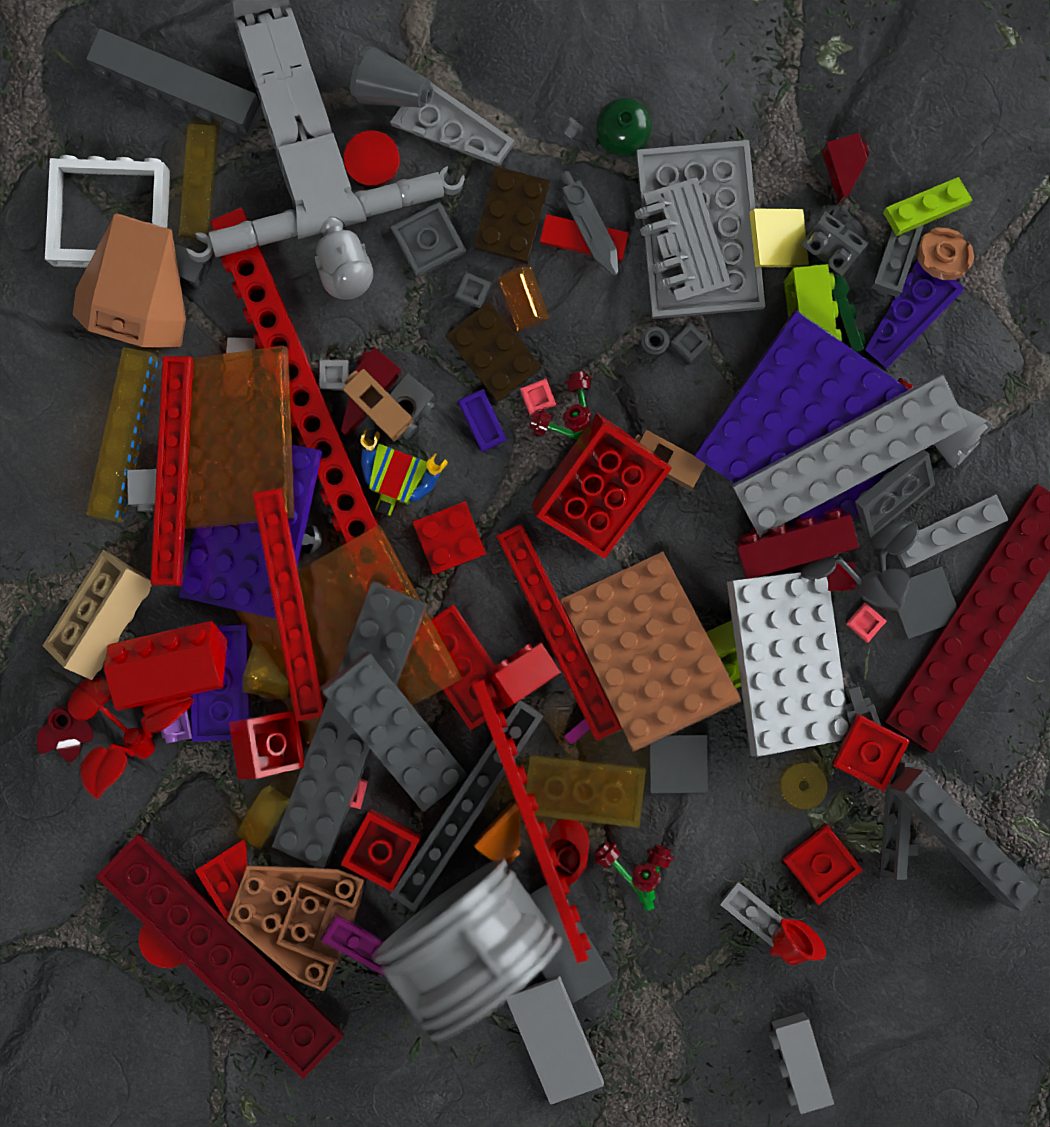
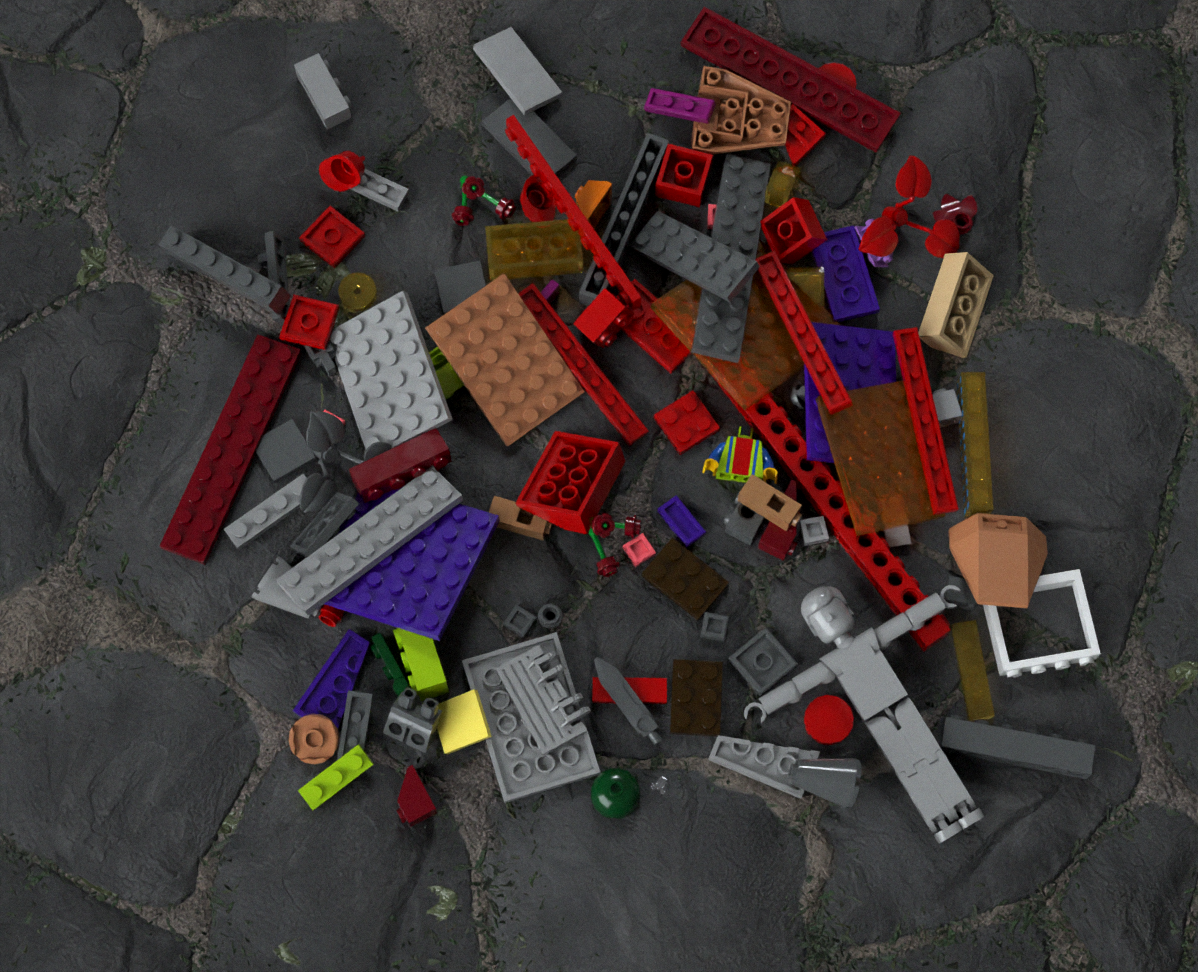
camera: 170 degrees right, 15 degrees down
red slope [104,621,228,711] -> none
light grey wheel [372,858,562,1041] -> none
clear orange slope [499,266,549,330] -> none
dark red tile [827,562,856,591] -> none

